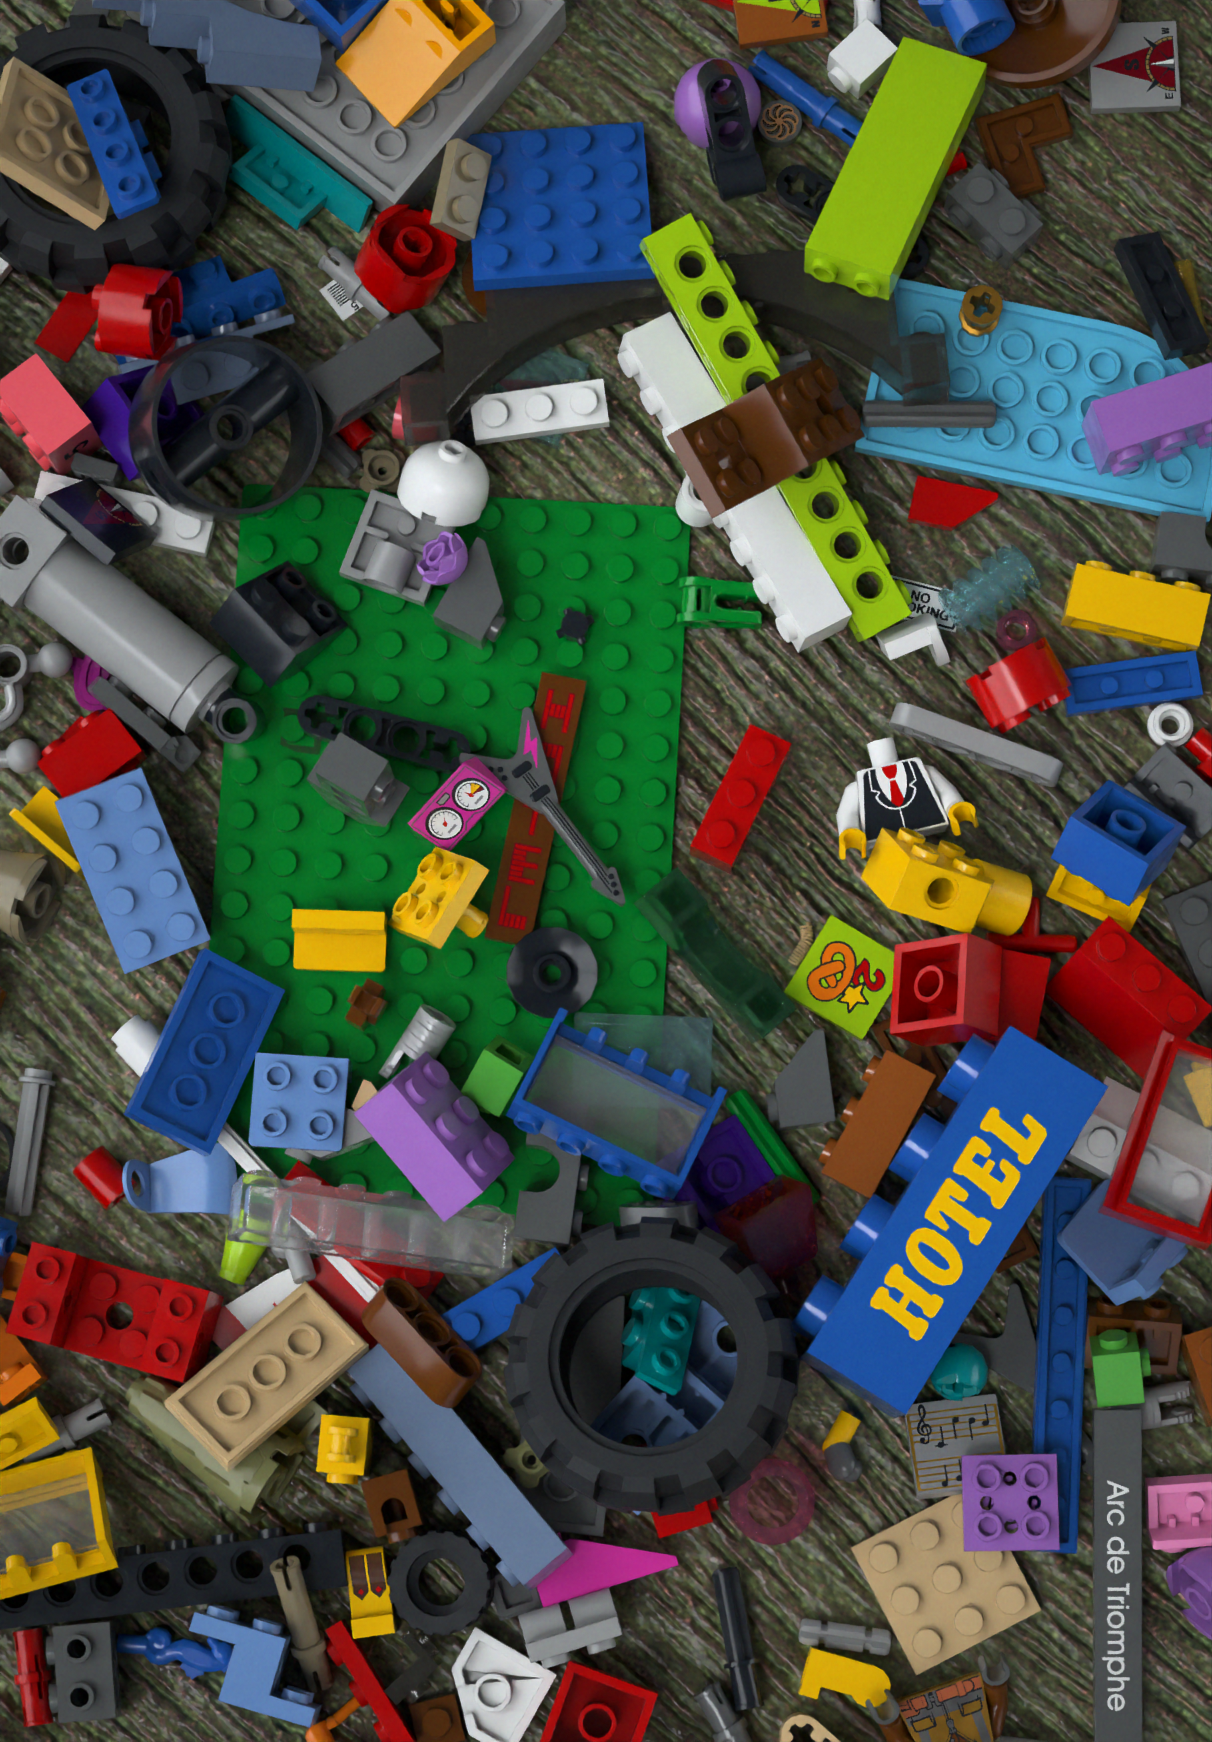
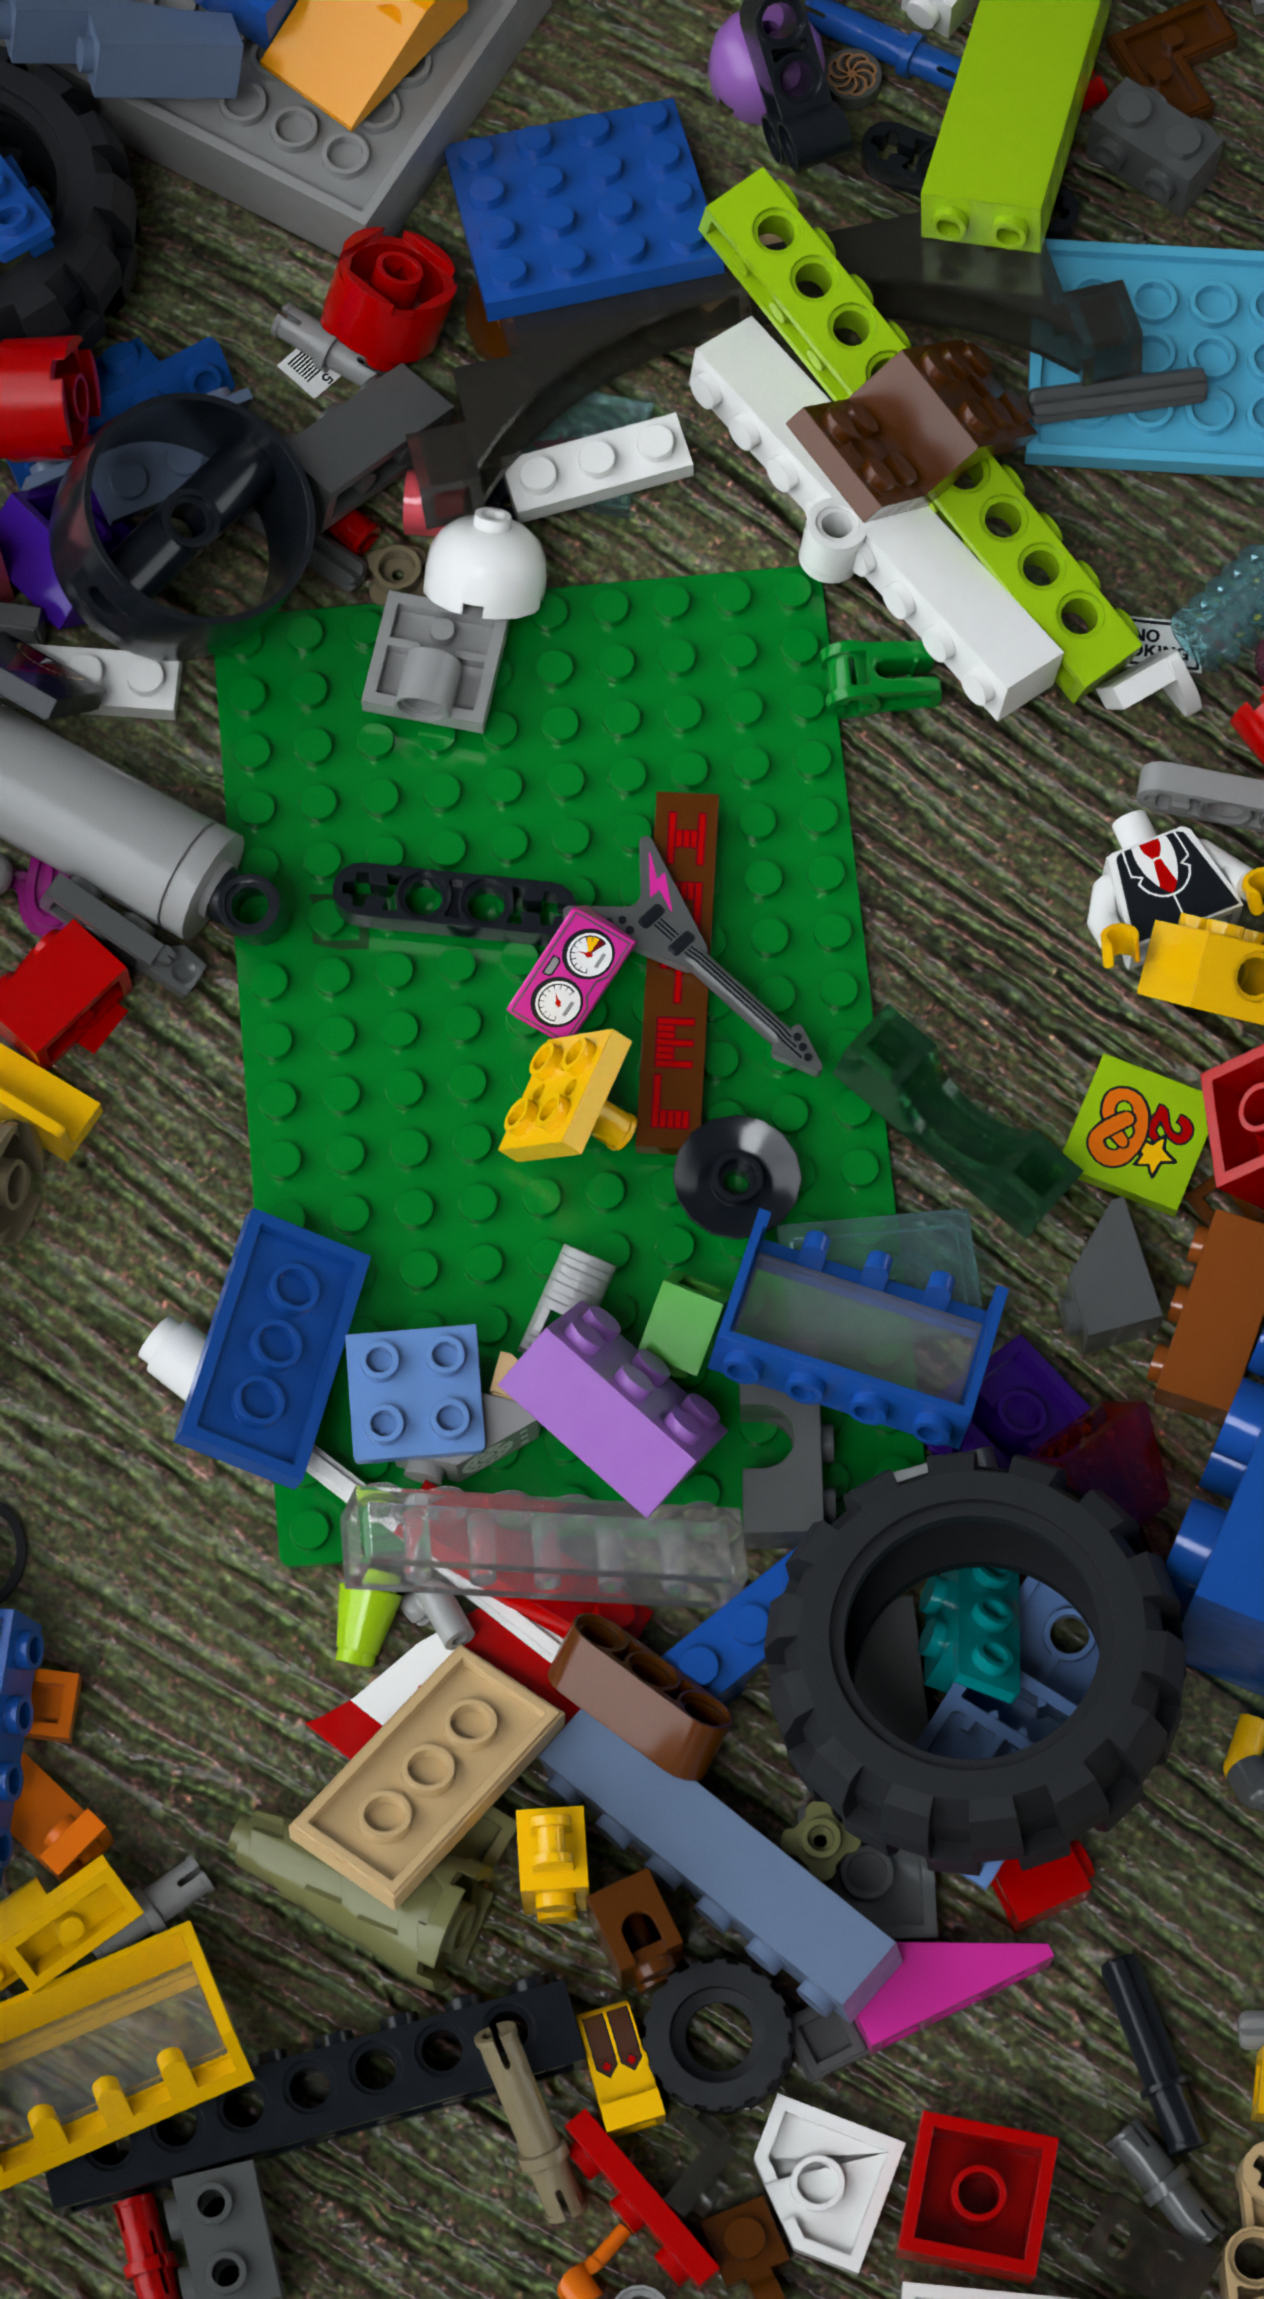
camera: 10 degrees left, 10 degrees down
light grey axle [4,1068,56,1217] -> none
red plate [5,1241,224,1383] -> none
medium blue brick [54,767,211,974] -> none
red piece [72,1145,137,1211] -> none
blue animal [117,1627,233,1679] -> none
medium blue piece [122,1143,237,1215] -> none
medium blue bracket [189,1604,323,1728] -> none
black slope [210,561,349,689] -> none
teal bracket [225,94,374,233] -> none
yellow panel [292,909,388,973] -> none
dark grey brick [306,732,410,828] -> none
reddish brown plate [345,978,389,1032] -> none
medium lavender plate [416,531,468,585] -> none
dark tan plate [430,138,492,241] -> none
dark grey slope [433,537,507,650] -> none
light grey plate [518,1587,623,1669] -> none
black piece [556,607,594,646] -> none
red arch [689,724,792,874] -> none
green axle [725,1089,820,1211] -> none
clear pink piece [728,1459,815,1545] -> none
tan leg [788,922,814,966] -> none
red tile [907,475,999,531] -> none
pearl gold bush [958,285,1003,337] -> none

